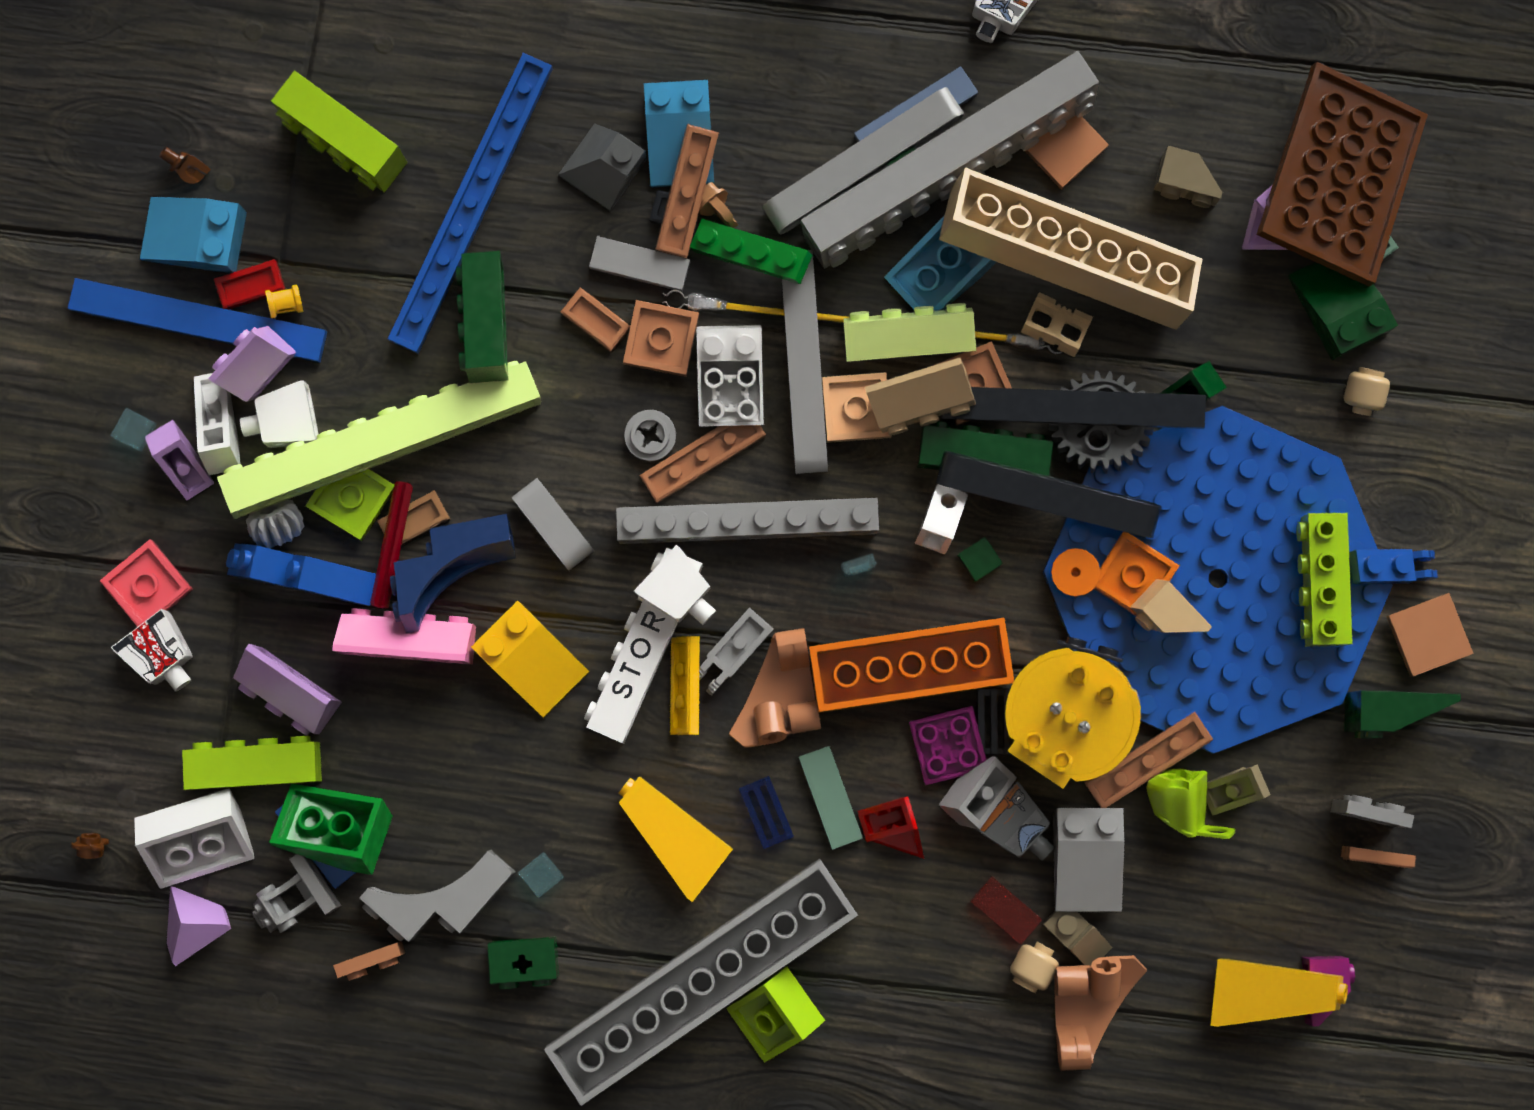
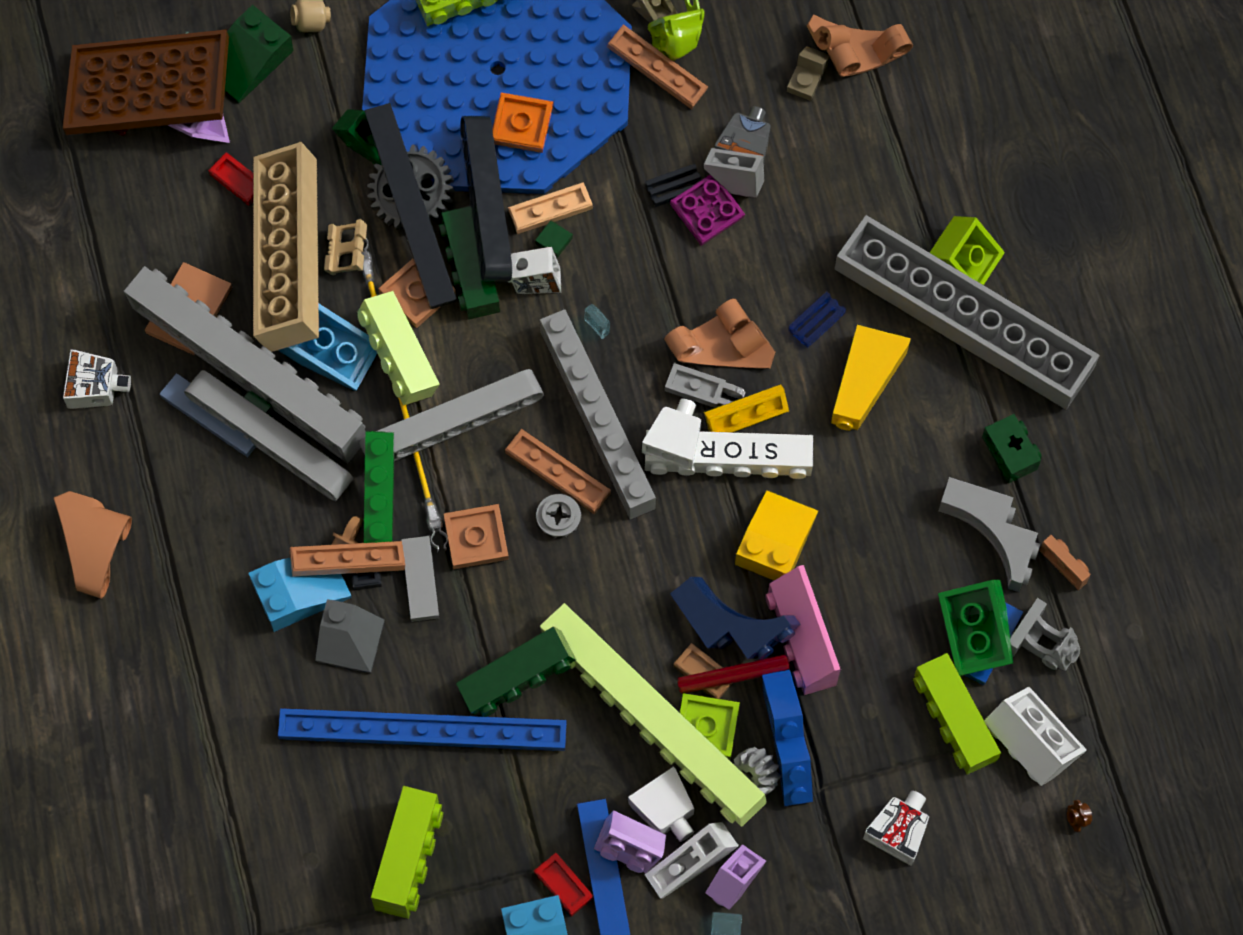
camera: 110 degrees left, 15 degrees down
coral tile [100,539,193,627] -> none
lavender slope [167,886,231,966] -> none
lavender slope [233,644,342,736] -> none
yellow bush [265,285,303,319] -> none
light grey beam [511,478,594,570] -> none
clear light blue tile [518,852,564,898] -> none
nougat tile [561,287,630,353] -> none
white slope [696,325,764,426] -> none
sand green tile [799,746,863,850] -> none
orange brick [808,618,1014,713] -> none
light nougat plate [822,372,892,443] -> none
red slope [857,796,924,859] -> none
tan slope [865,358,976,436] -> none
clear red tile [970,876,1042,944] -> none
yellow piece [1005,636,1141,789] -> none
tan head [1010,942,1059,994] -> none
orange piece [1051,548,1101,597] -> none
light grey slope [1052,808,1124,912] -> none
tan slope [1130,579,1212,633] -> none
dark tan slope [1153,146,1222,208] -> none
none -> red tile [208,152,254,206]
none -> light nougat tile [508,182,593,234]

